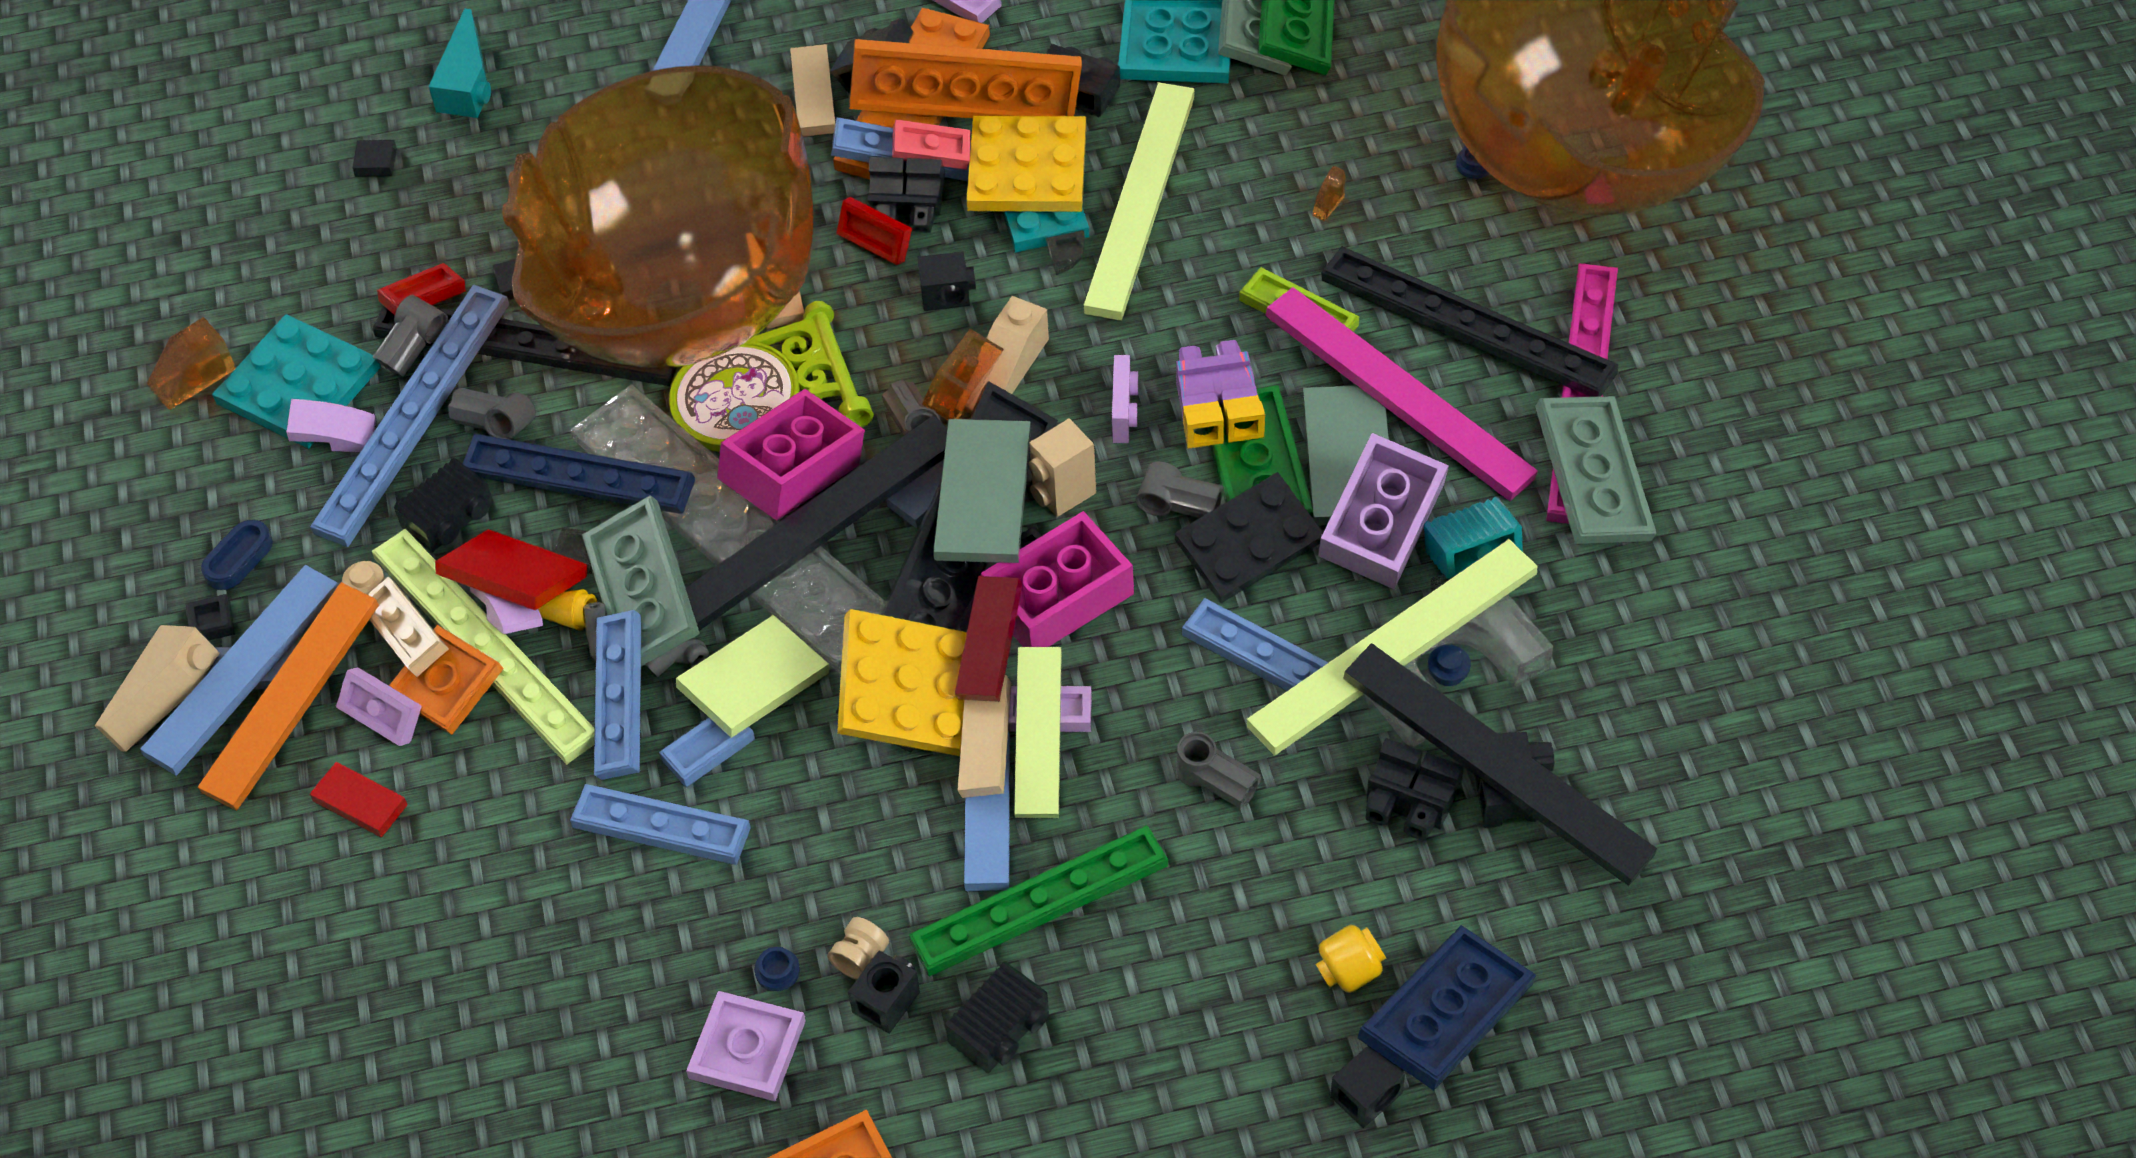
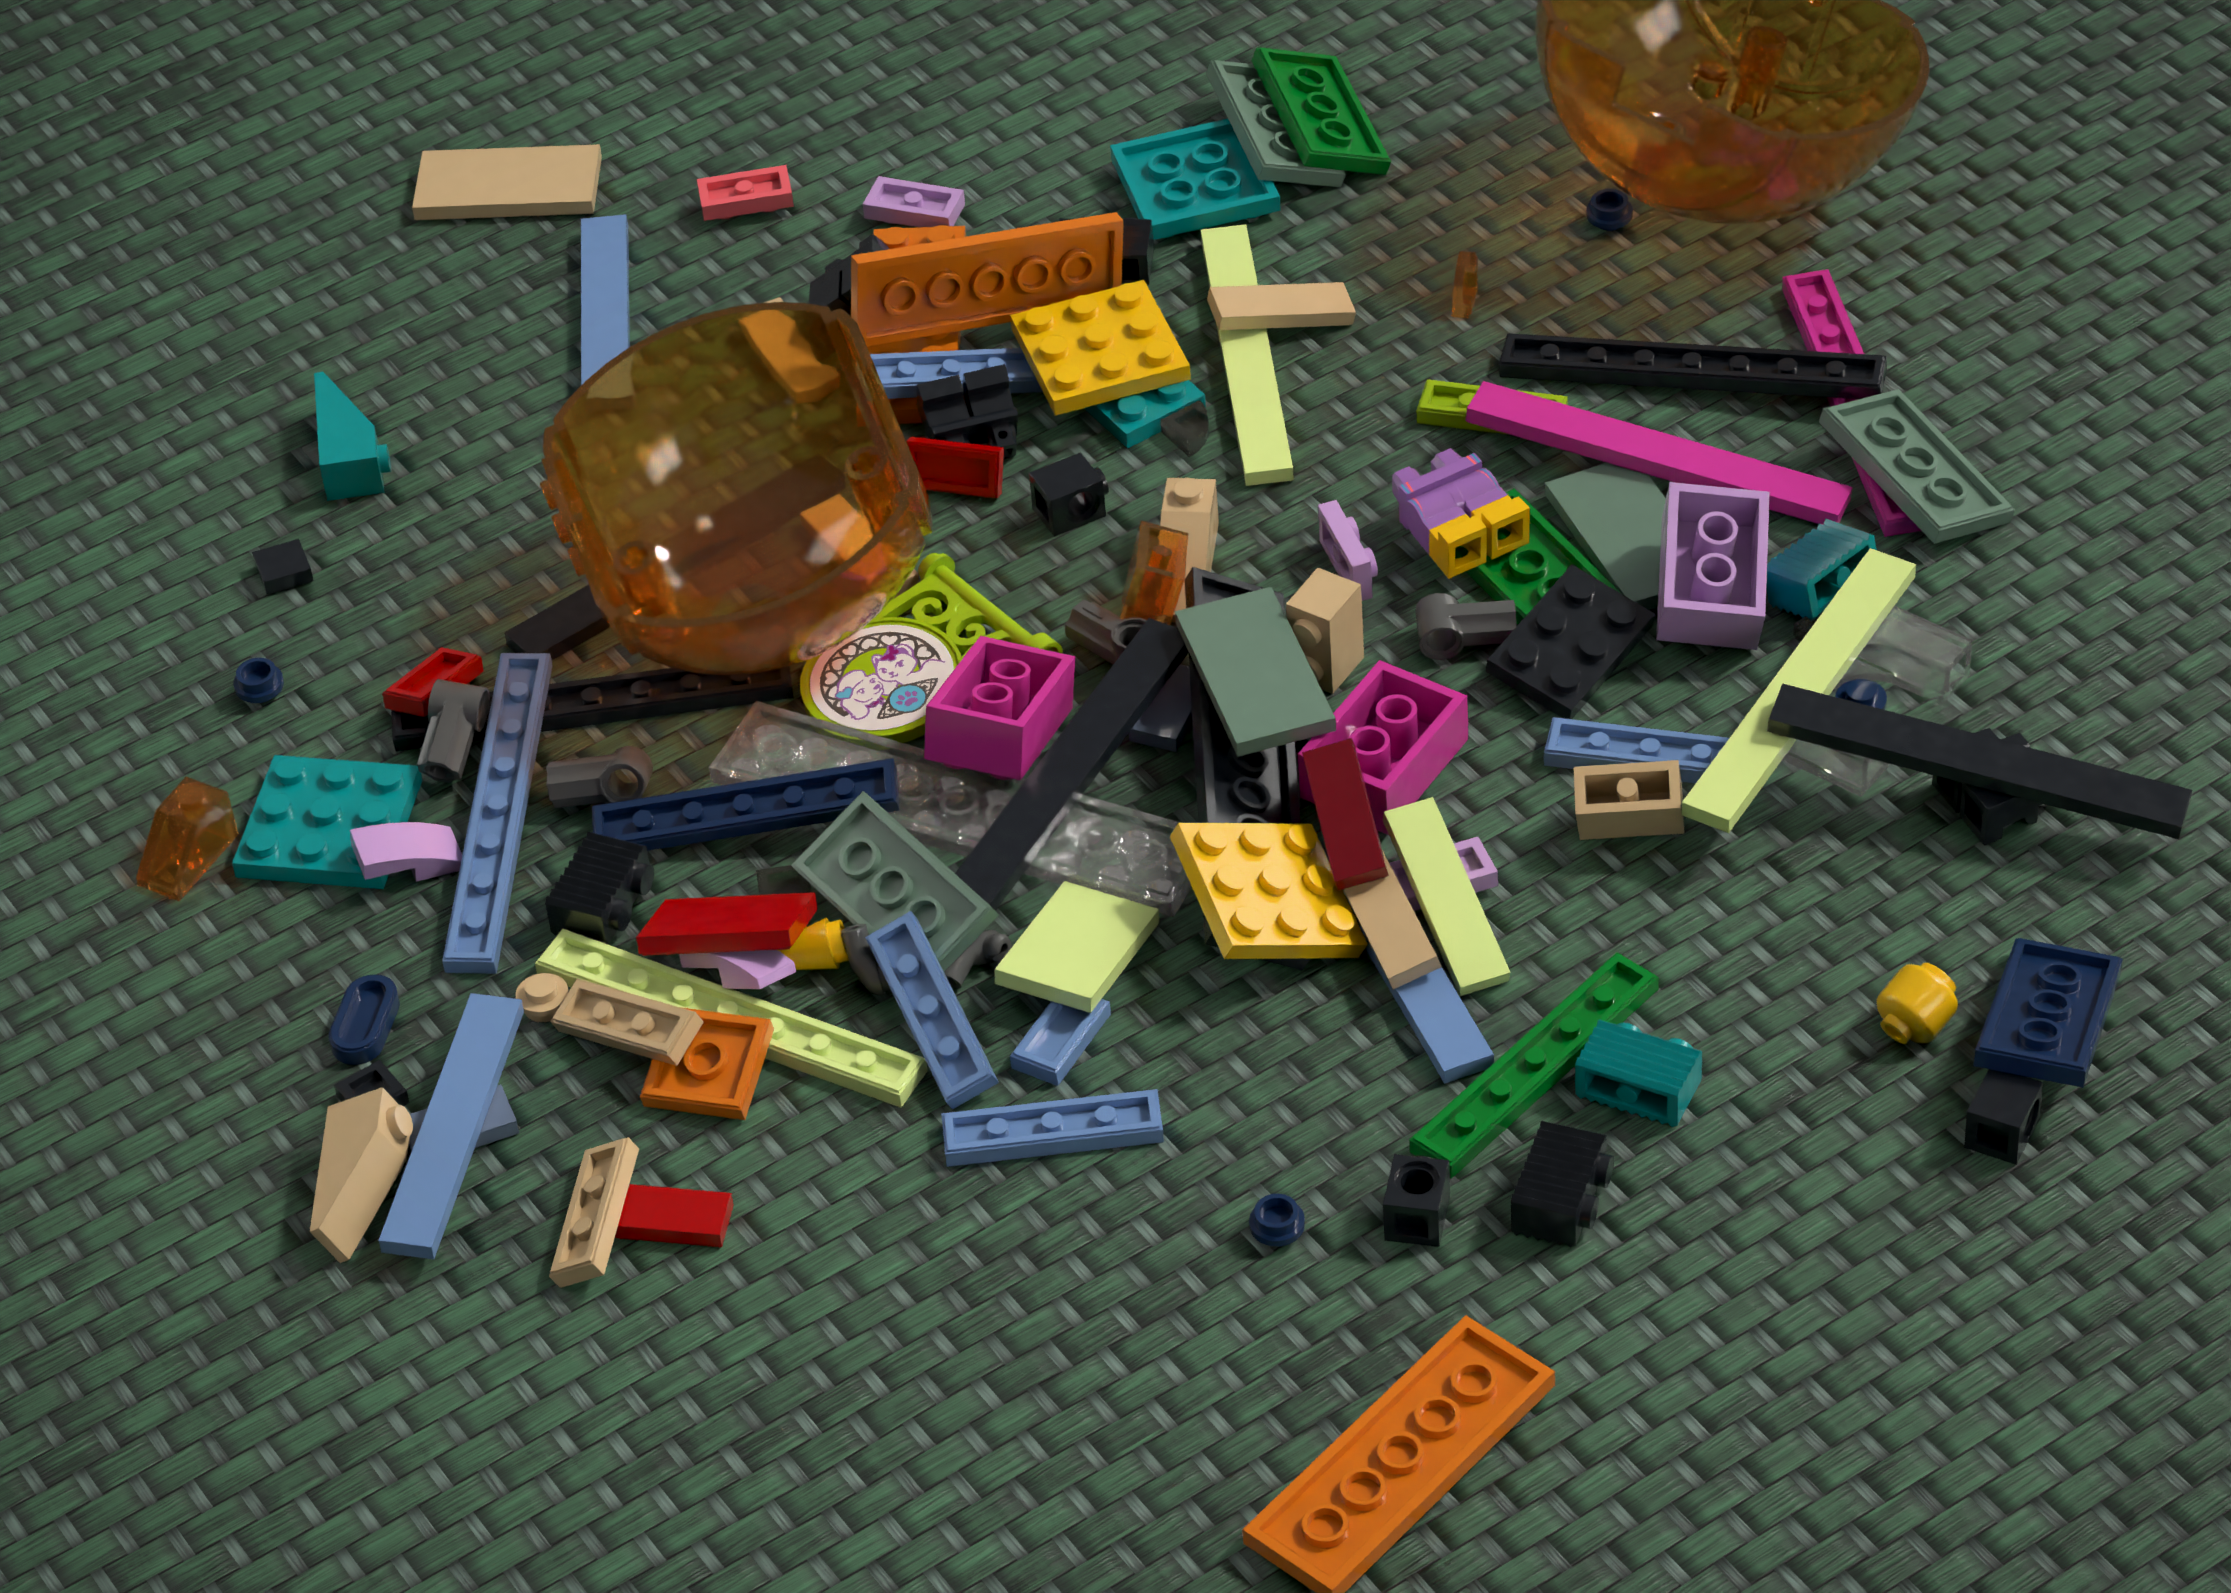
camera: 20 degrees left, 10 degrees down
orange tile [198,582,379,811] -> none
lavender plate [336,667,422,746] -> none
lavender plate [686,991,806,1101] -> none
tan wheel [827,917,889,980] -> none
coral plate [892,120,970,170] -> none
dark grey piece [1176,732,1261,809] -> none
black hips [1365,738,1464,841] -> none
none -> dark blue plate [233,658,284,703]
none -> tan tile [549,1137,639,1288]
none -> tan tile [1207,282,1356,330]
none -> tan brick [1574,760,1684,840]
none -> teal brick [1575,1020,1702,1127]

